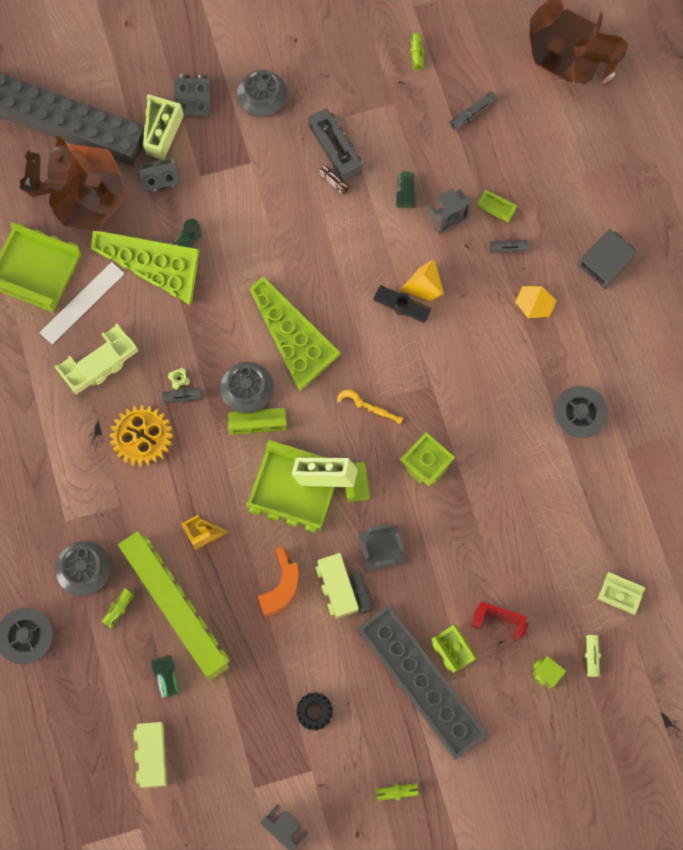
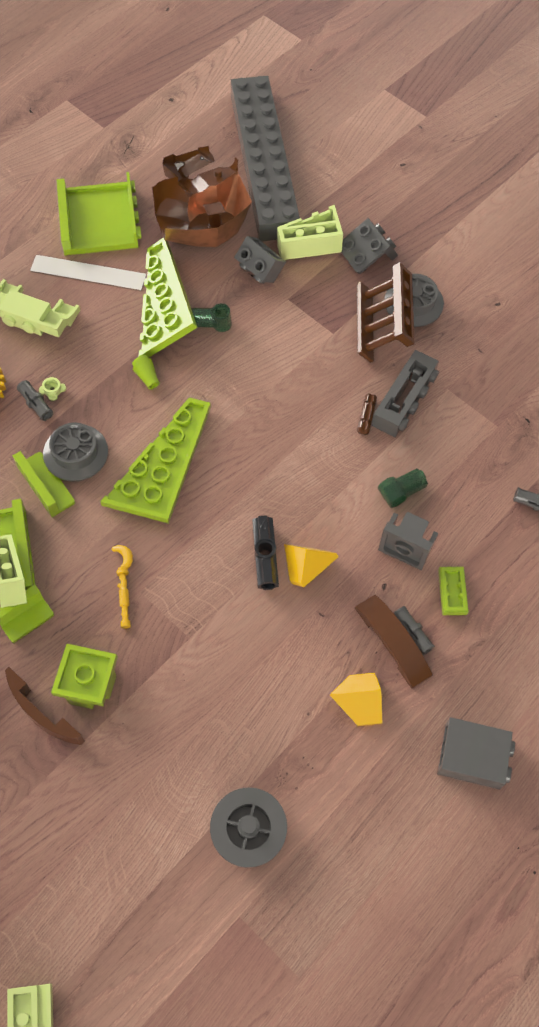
camera: 60 degrees right, 10 degrees down
none -> reddish brown slope [5,667,85,745]
none -> lime cone [132,355,160,390]
none -> reddish brown slope [355,595,433,689]
none -> reddish brown fence [356,263,415,363]

